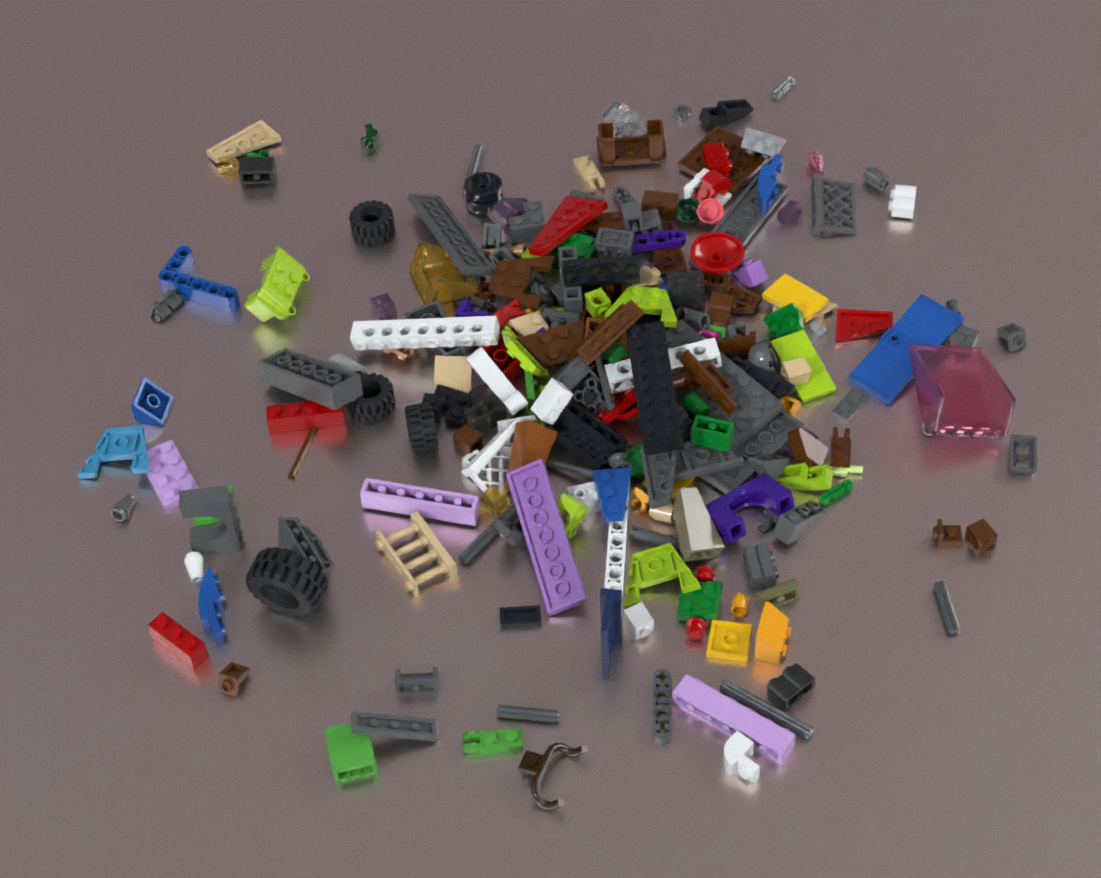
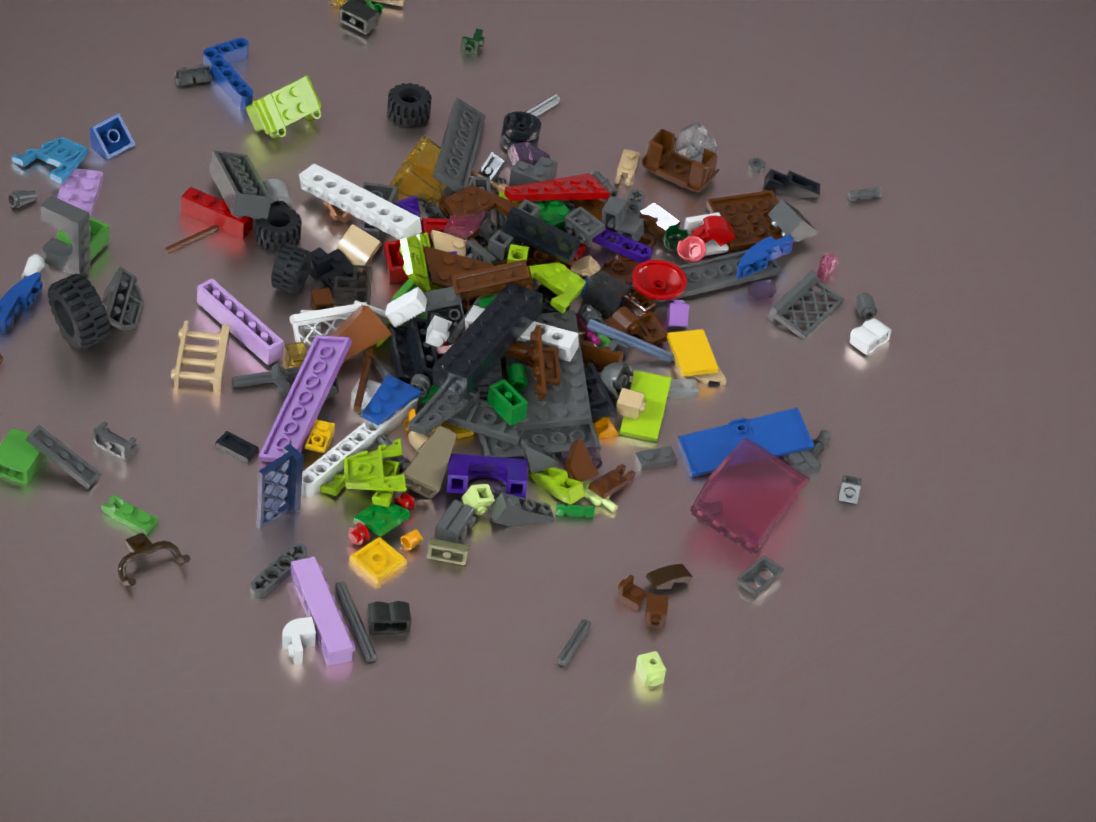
camera: 25 degrees right, 5 degrees down
clear purple brick [371,293,398,320] -> none
white beam [466,347,528,416] -> none
dark grey axle [497,705,559,723] -> none
lime brick [557,493,589,540] -> none
white brick [624,602,654,639] -> none
red brick [702,142,732,177] -> none
light orange slope [755,602,792,664] -> none
green bracket [762,303,804,341] -> none
red wing [836,309,893,343] -> none
none -> yellow slope [305,419,335,453]
none -> lime wing [343,438,407,491]
none -> reddish brown bar [353,346,375,412]
none -> white brick [425,315,452,348]
none -> clear pink slope [444,212,485,240]
none -> yellowish green brick [462,484,495,515]
none -> sand blue axle [587,319,674,363]
none -> yellowish green brick [635,651,666,687]
none -> dark brown slope [646,564,693,590]

